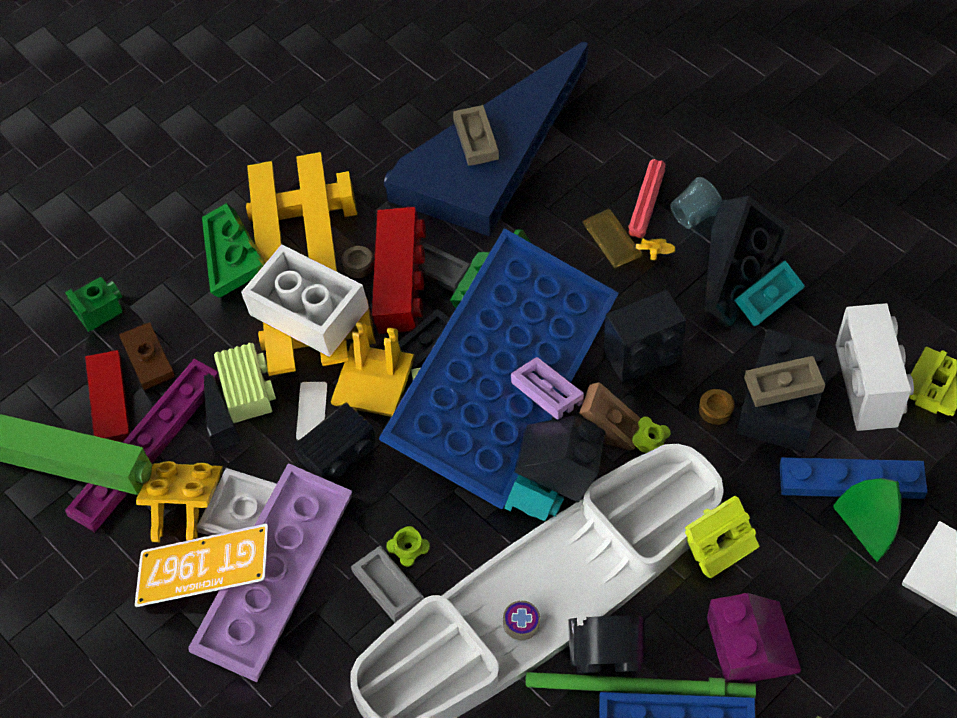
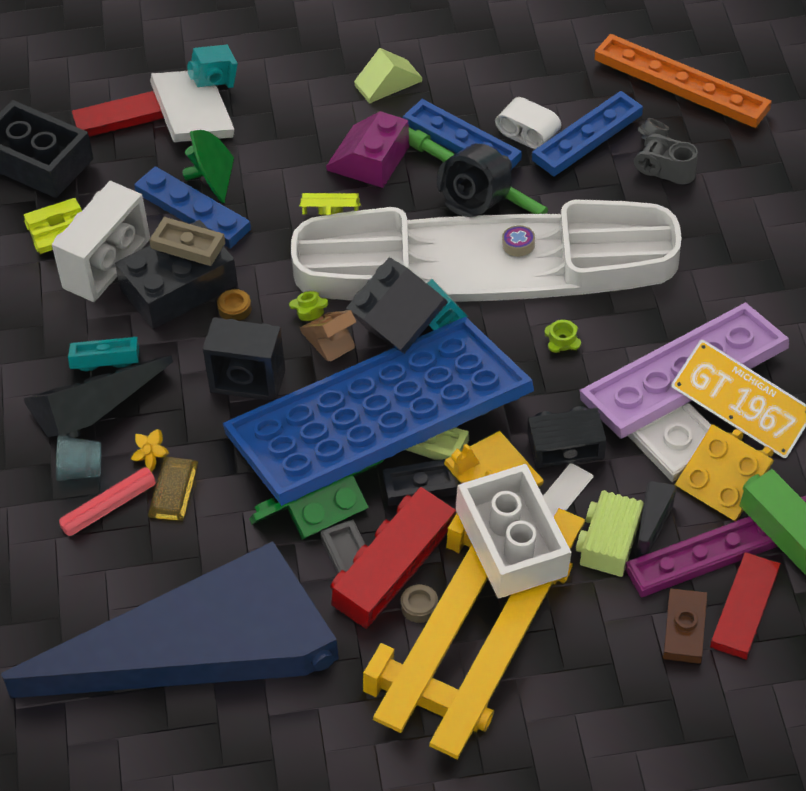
camera: 145 degrees left, 5 degrees down
green brick [65,277,122,332] -> none
green wing [202,203,265,298] -> none
light grey tile [351,546,424,623] -> none
dark tan plate [453,105,499,166] -> none
lavender tile [511,357,584,420] -> none

